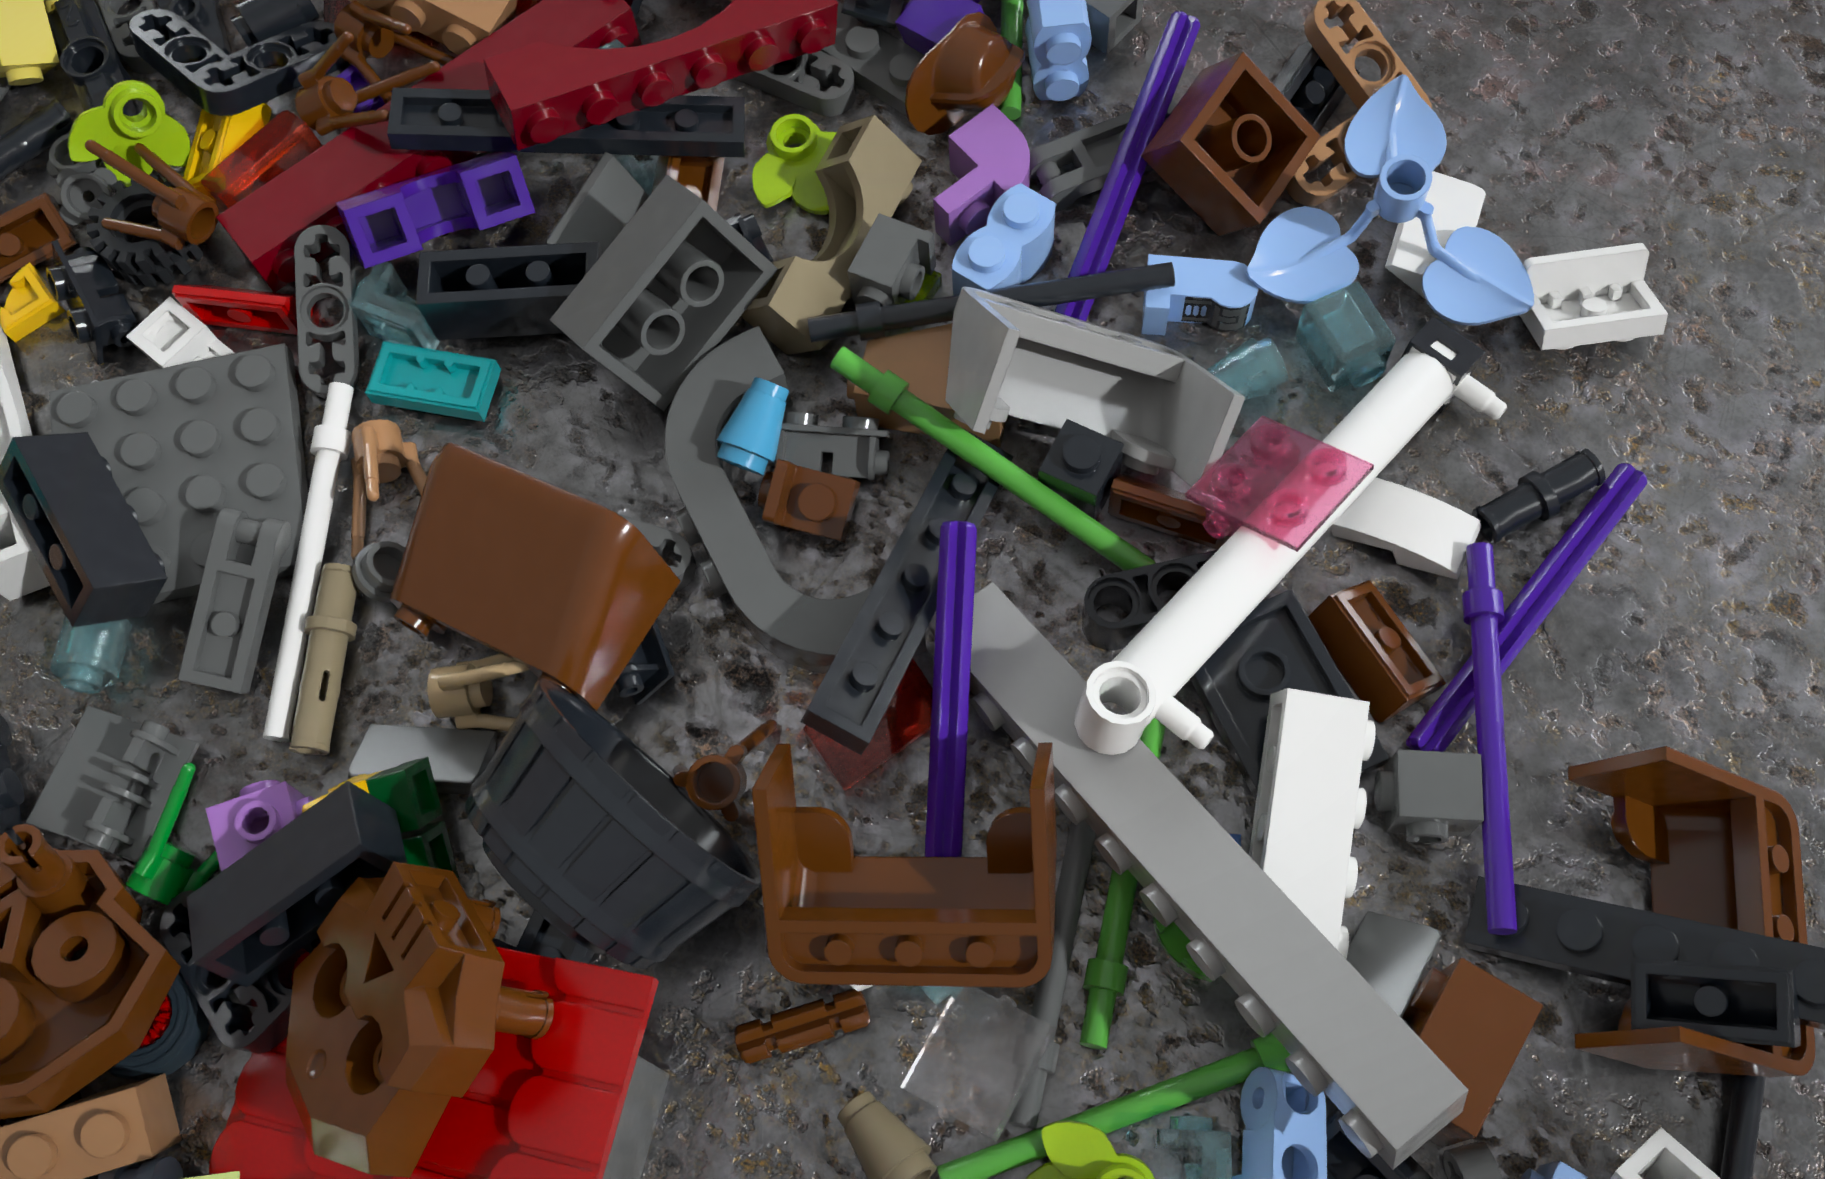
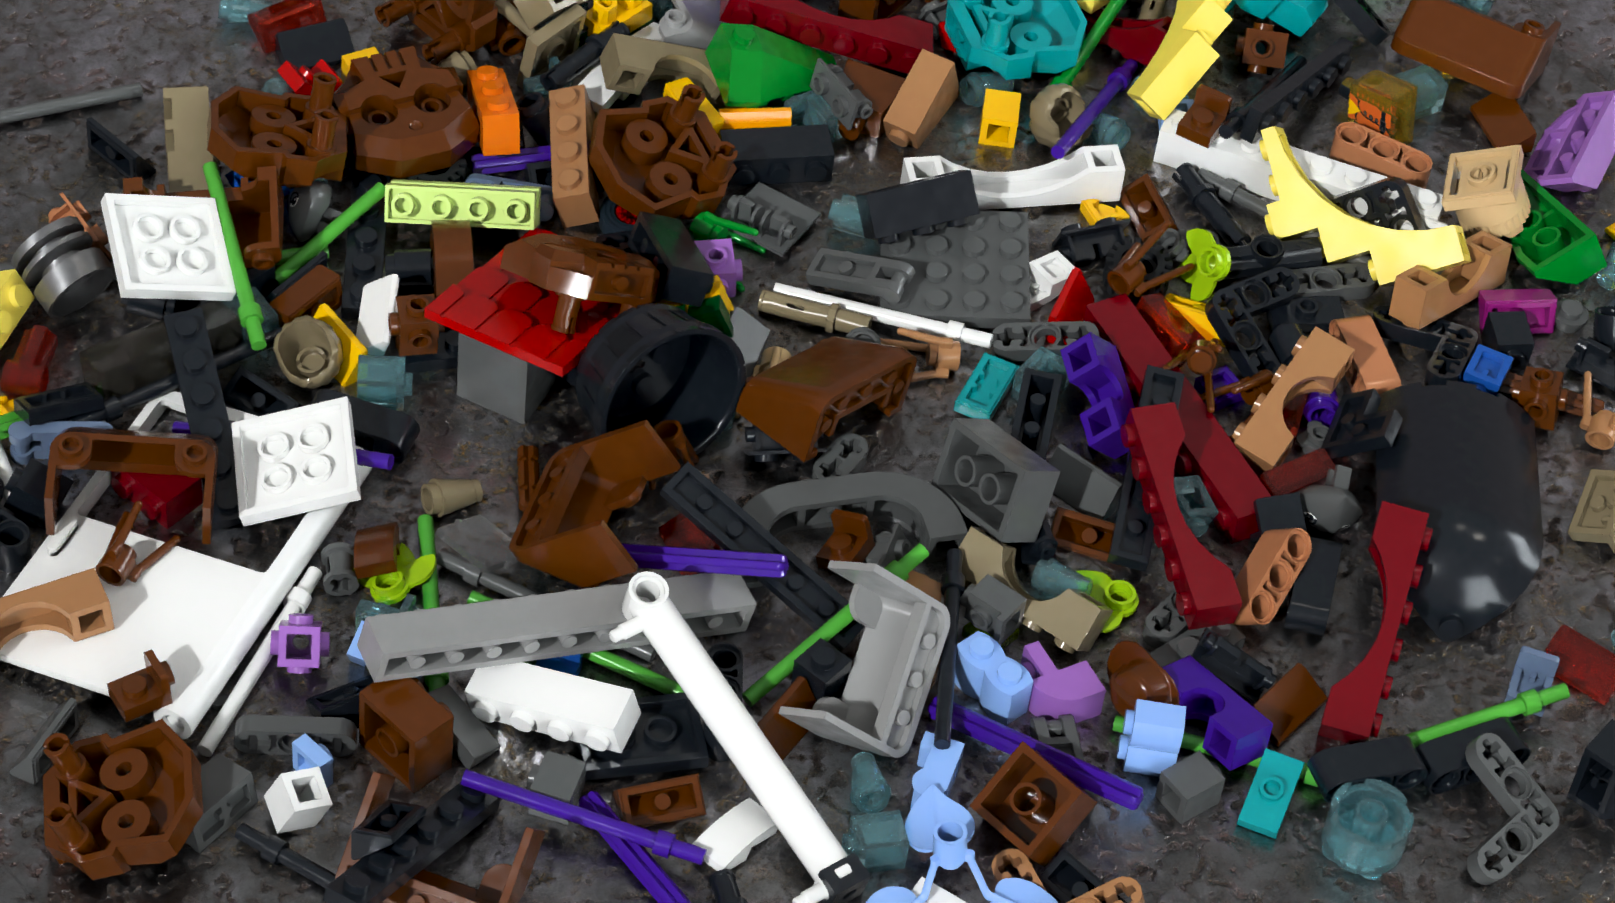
camera: 90 degrees right, 20 degrees down
dark azure cone [716,377,789,476] -> none
clear pink hinge [1185,415,1374,552] -> none
none -> clear light blue cone [1031,558,1093,597]

